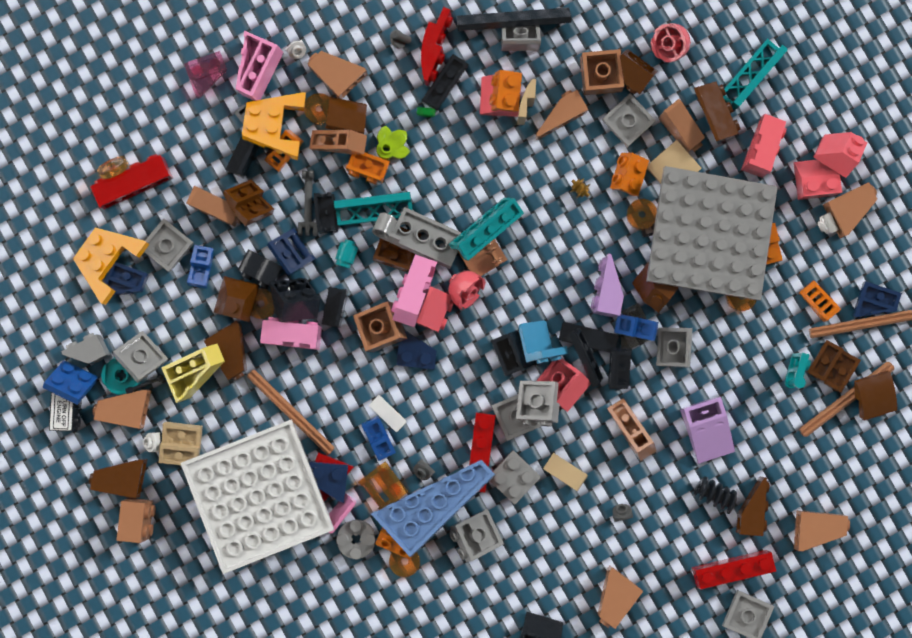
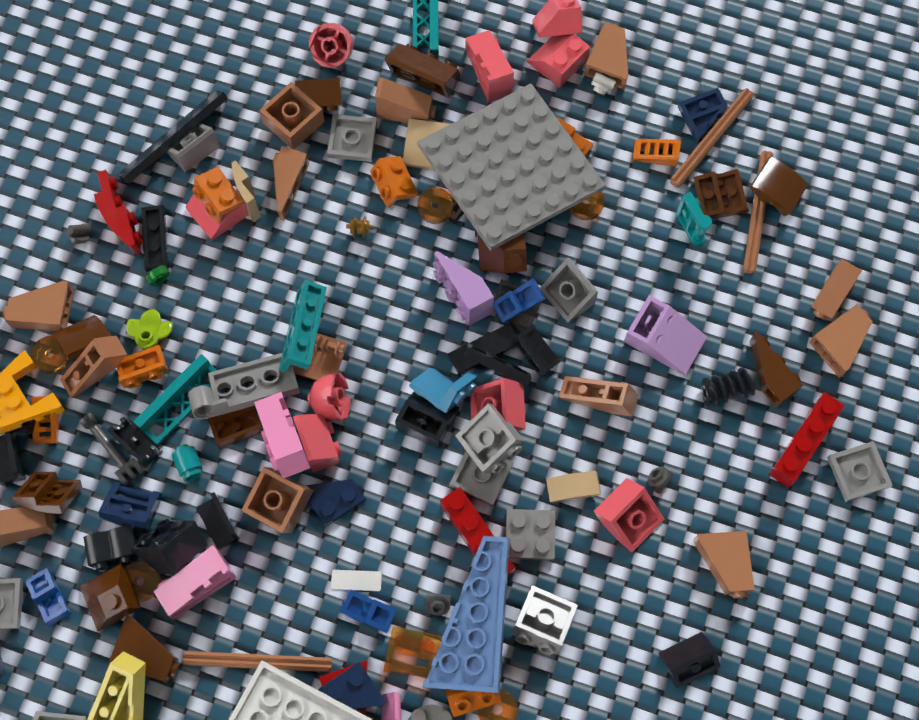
camera: 40 degrees left, 15 degrees down
none -> coral slope [594,478,665,552]
none -> nougat slope [811,259,862,320]

